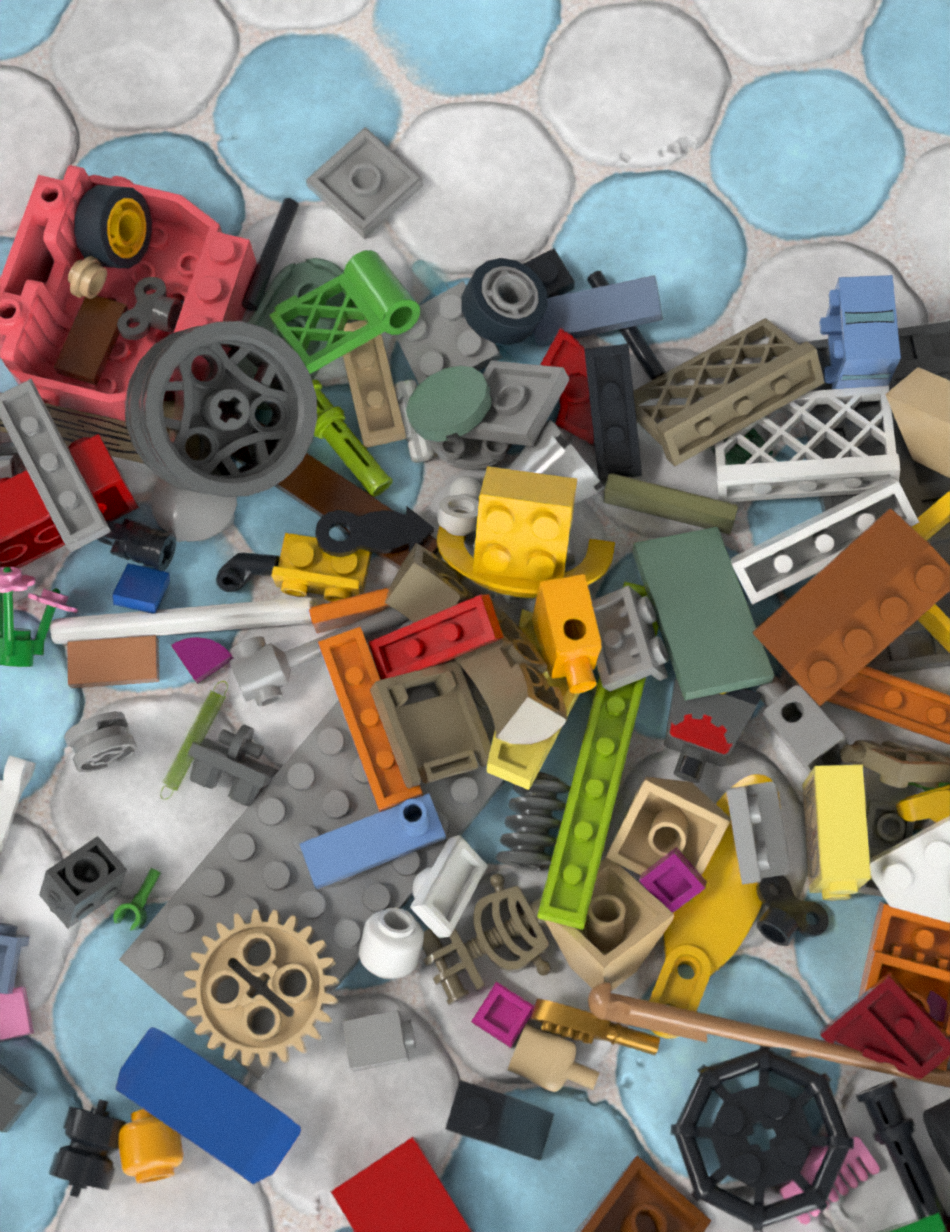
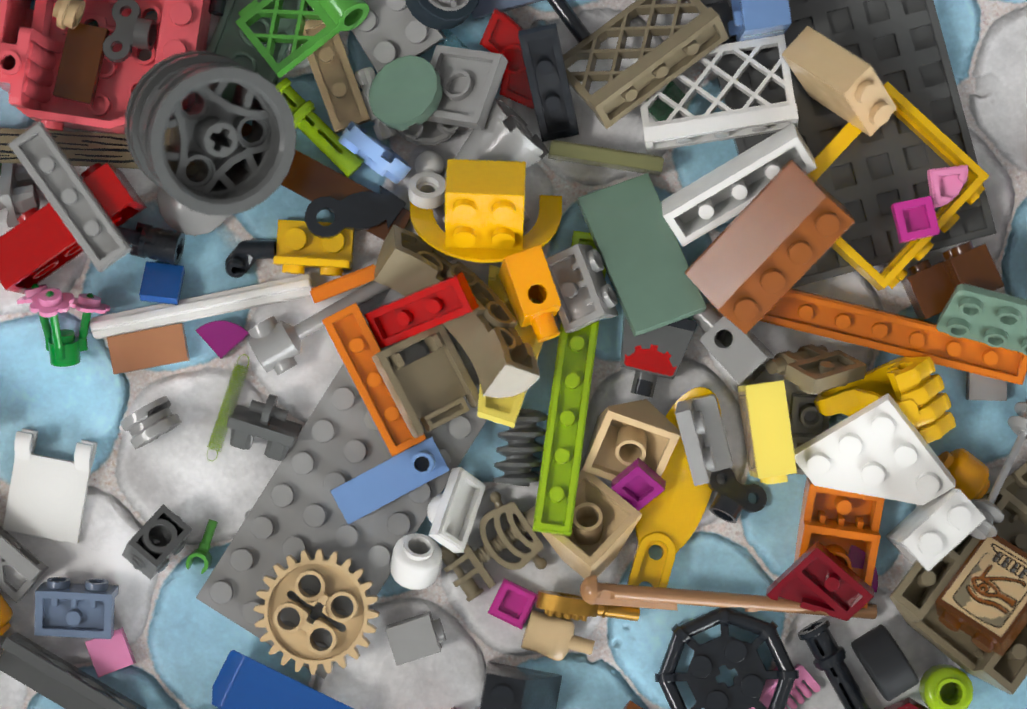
camera: 15 degrees left, 15 degrees up
none -> light blue plate [338,121,412,184]

